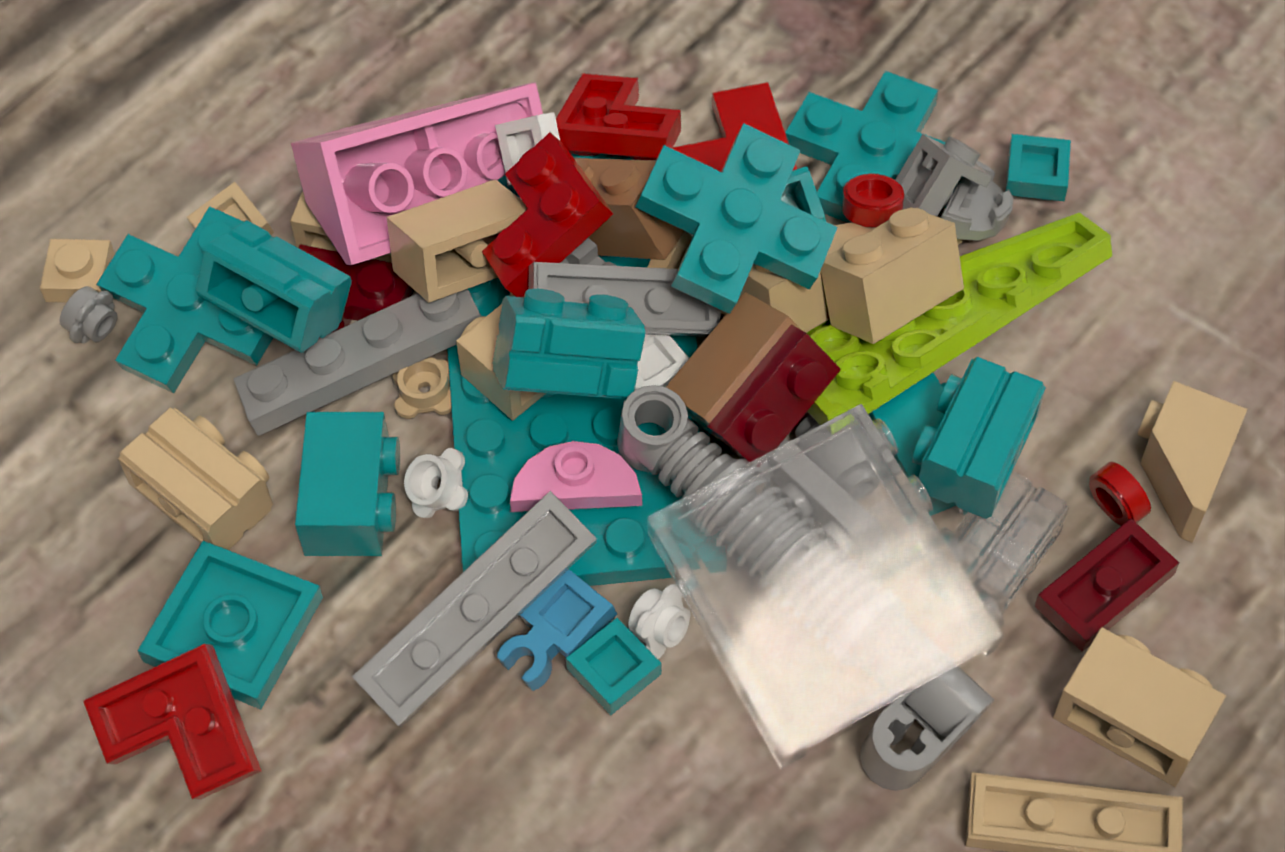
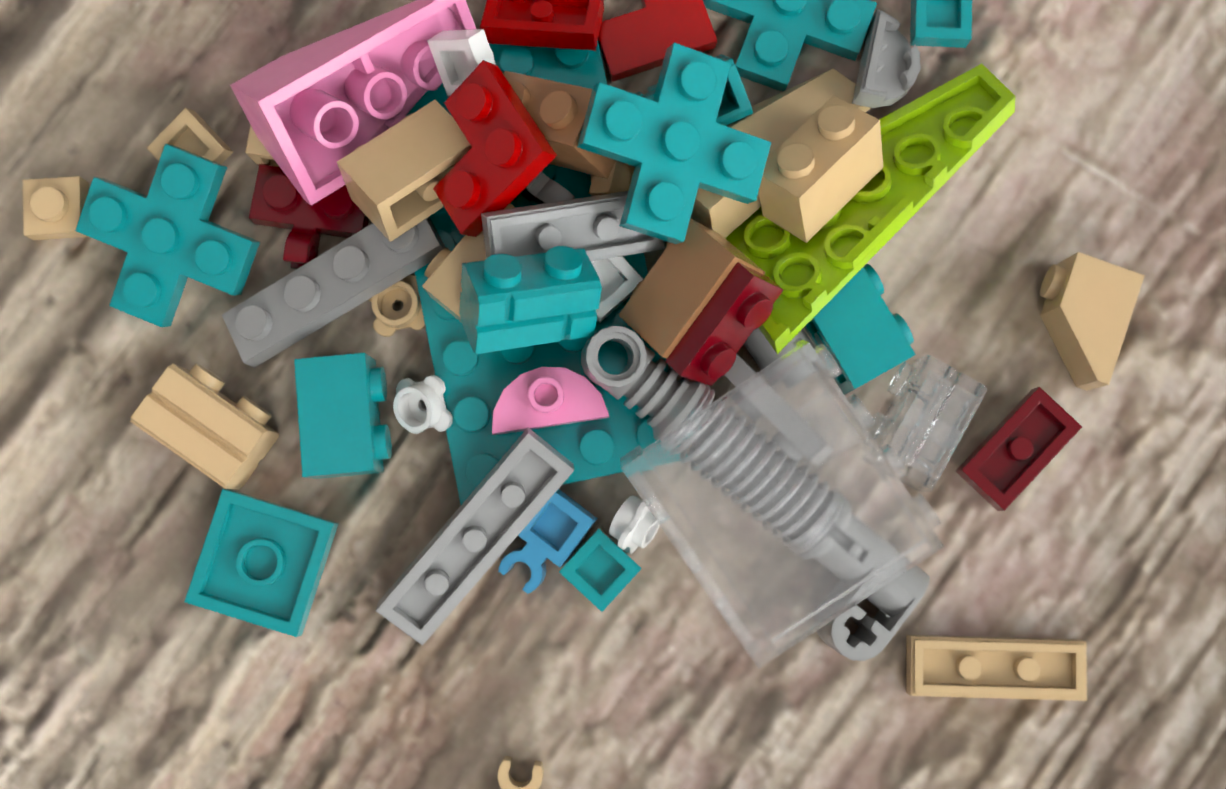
camera: 10 degrees left, 25 degrees up
light grey plate [60,286,117,344] -> none
red tile [83,644,262,800] -> none
teal brick [196,220,352,353] -> none
red tile [842,174,904,228] -> none
light grey bracket [895,134,992,216] -> none
teal brick [912,357,1046,519] -> none
tan brick [1053,627,1227,788] -> none
red tile [1089,461,1151,526] -> none

